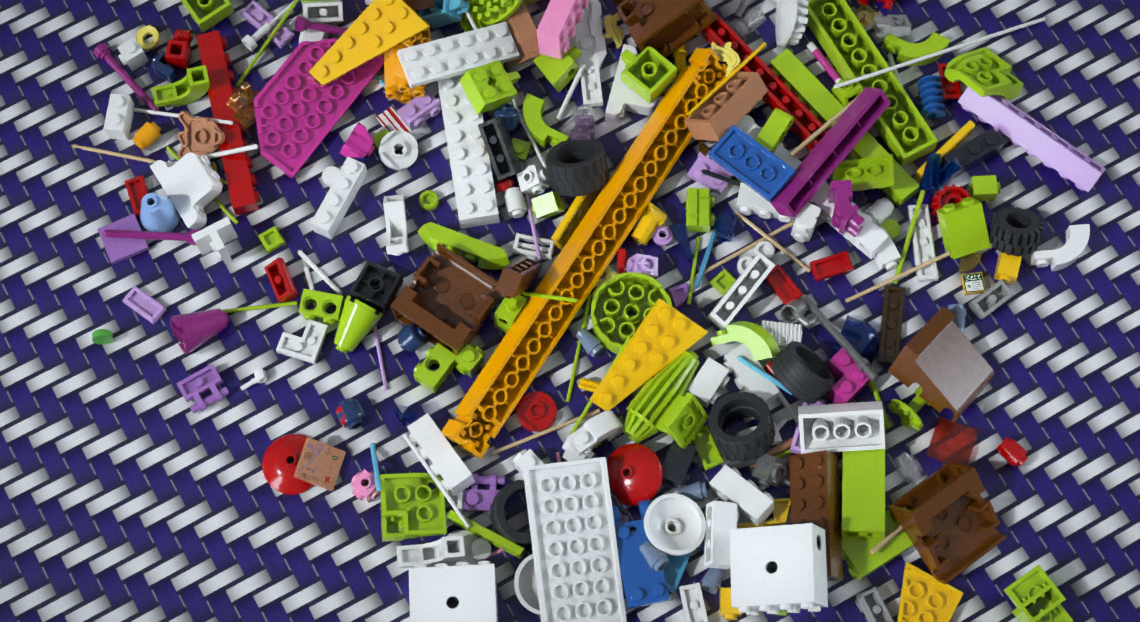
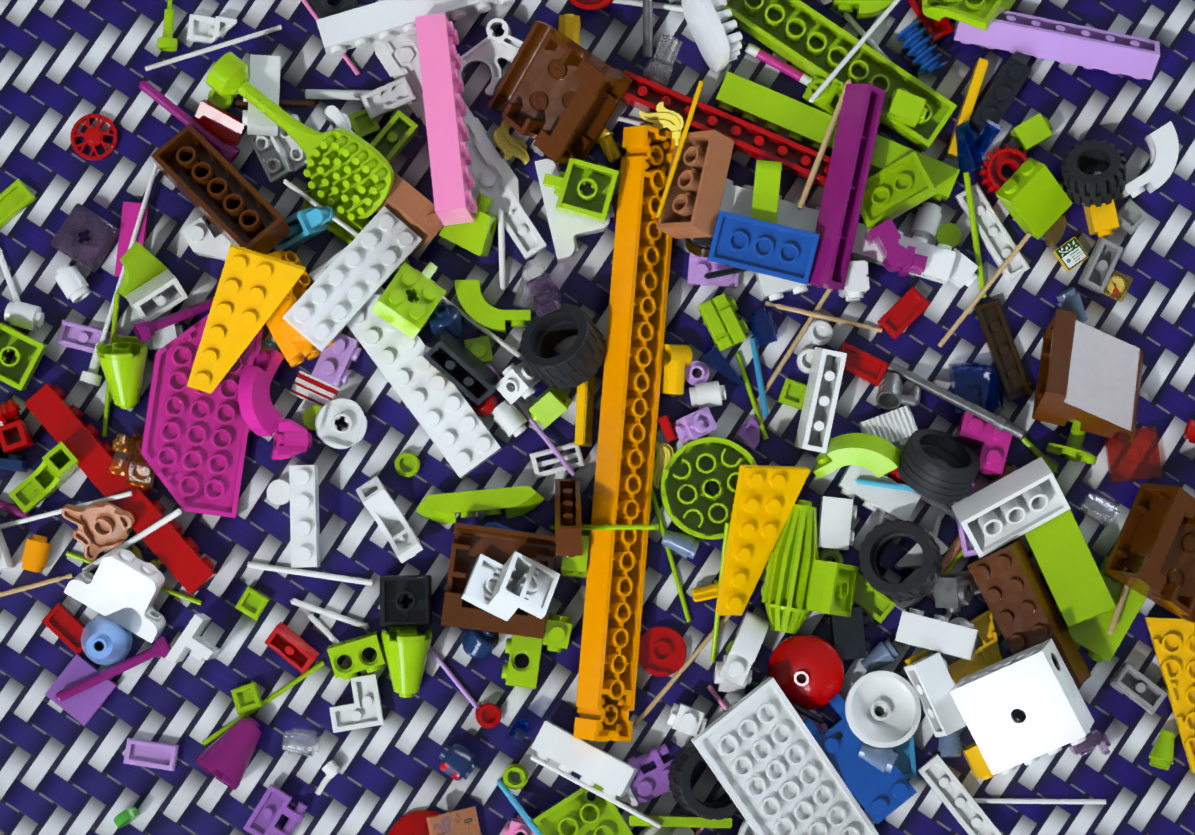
camera: 30 degrees left, 15 degrees up
none -> lime cone [96,336,148,409]
none -> lime tile [230,682,264,715]
none -> dark pink arch [238,350,284,437]
none -> white axle [247,561,373,586]
none -> clear brick [282,728,321,757]
none -> white bracket [461,551,560,621]
none -> red tile [475,702,501,728]
none -> lime plate [503,764,528,790]
none -> white brick [689,381,727,409]
none -> lime brick [886,89,928,128]
none -> clear yellow tile [1102,270,1133,302]
none -> light grey tile [1117,198,1149,235]

